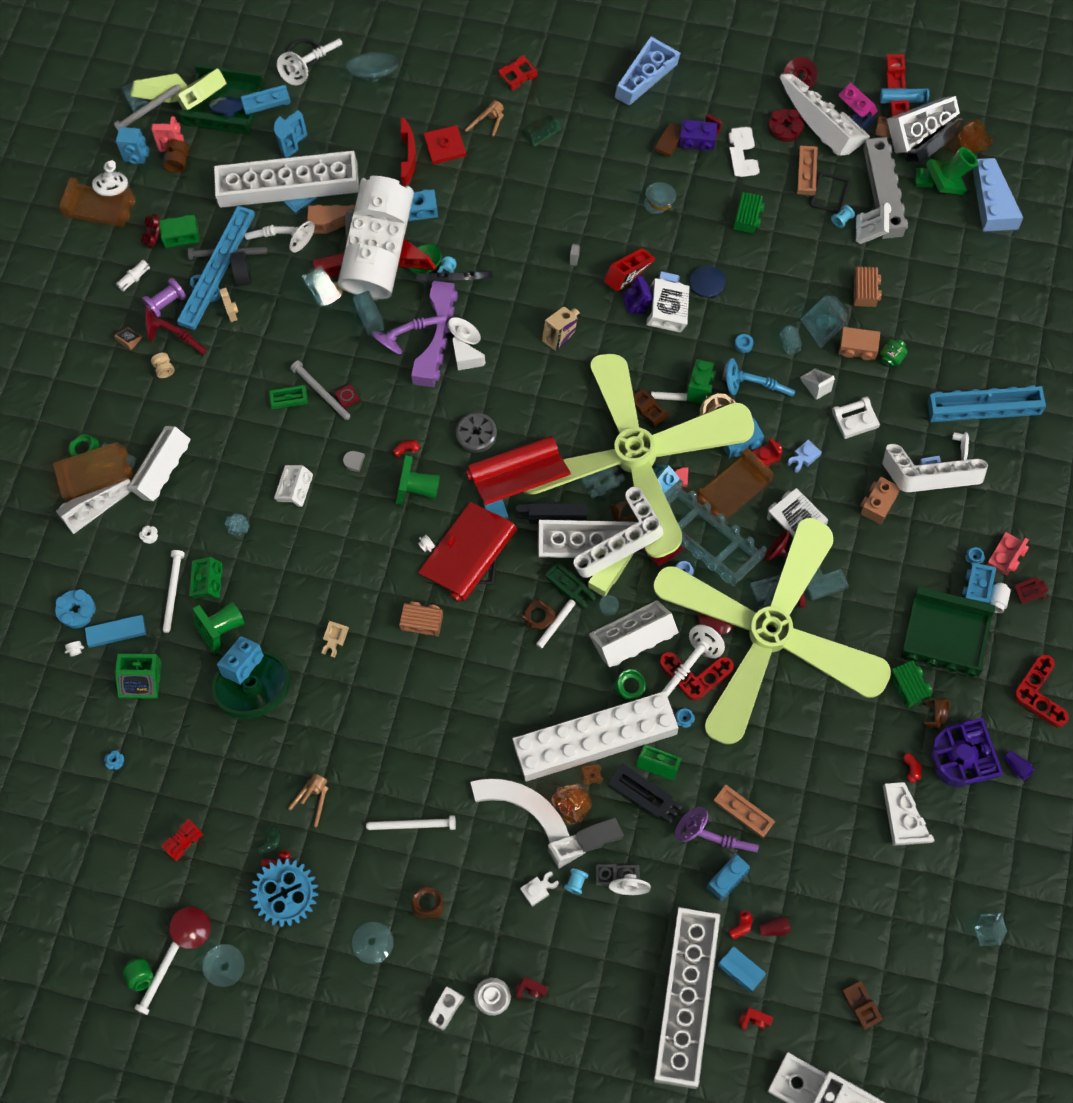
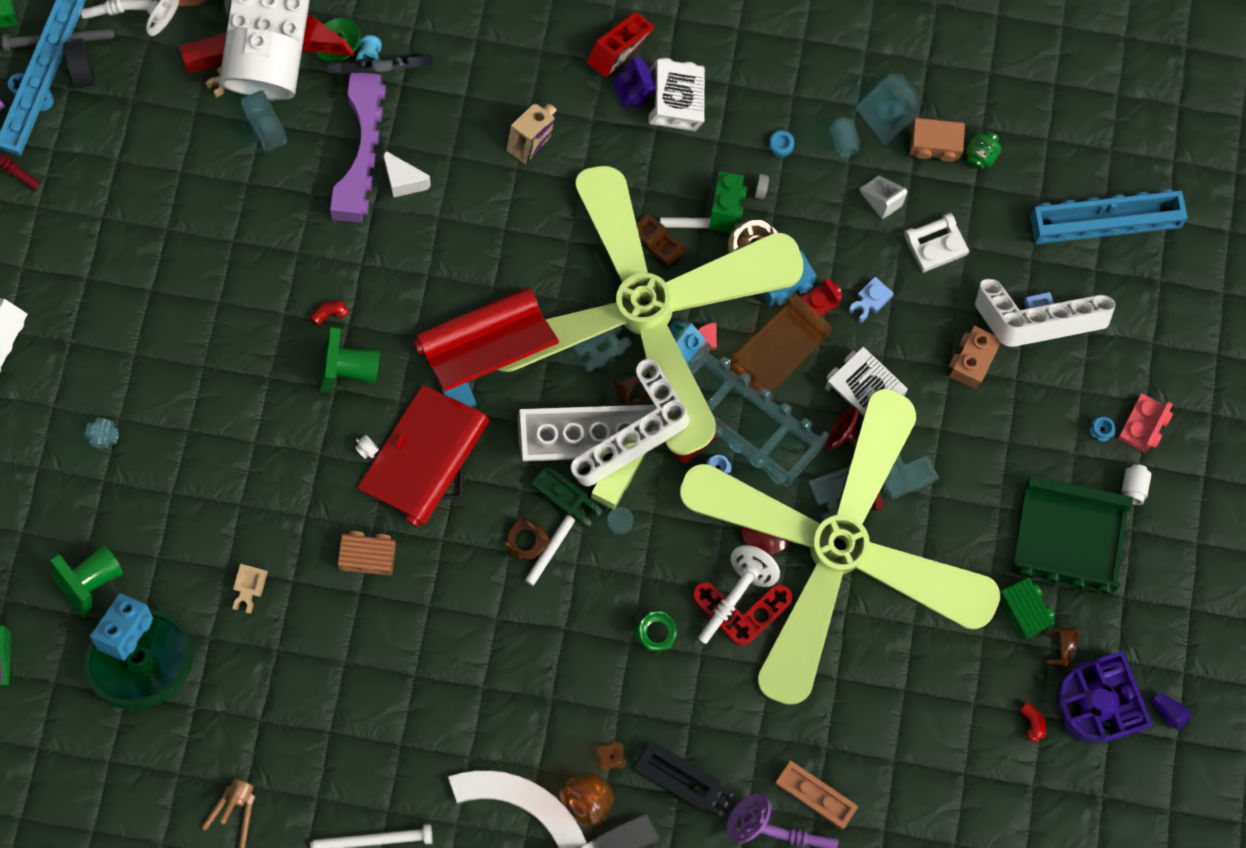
camera: 15 degrees left, 5 degrees up
white bar [163,550,185,633] -> none
green bracket [189,557,222,599] -> none
tan plate [219,288,238,322] -> none
green tile [269,385,308,409] -> none
white bracket [274,465,313,507] -> none
light grey bar [290,360,350,420] -> none
clear light blue brick [302,265,341,306] -> none
dark red tile [335,384,360,409] -> none
light grey tile [343,451,365,472] -> none
medium lavender dish [371,315,446,354] -> none
white dish [448,318,481,344] -> none
dark grey wheel [456,413,497,453] -> none
white brick [513,691,678,782] -> none
black hinge [516,504,587,524] -> none
light grey tile [570,244,580,266] -> none
white slope [589,600,679,667] -> none
green slope [636,744,682,780] -> none
light blue plate [659,271,680,283] -> none
dark azure plate [675,708,695,728] -> none
dark blue dish [690,265,726,298] -> none
dark azure dish [726,358,795,397] -> none
nougat brick [854,266,881,307] -> none
white wing [883,782,935,845] -> none
white bar [952,432,969,460] -> none
dark azure bracket [962,563,997,604] -> none
red beam [1014,655,1069,728] -> none
dark red bracket [1015,577,1048,604] -> none

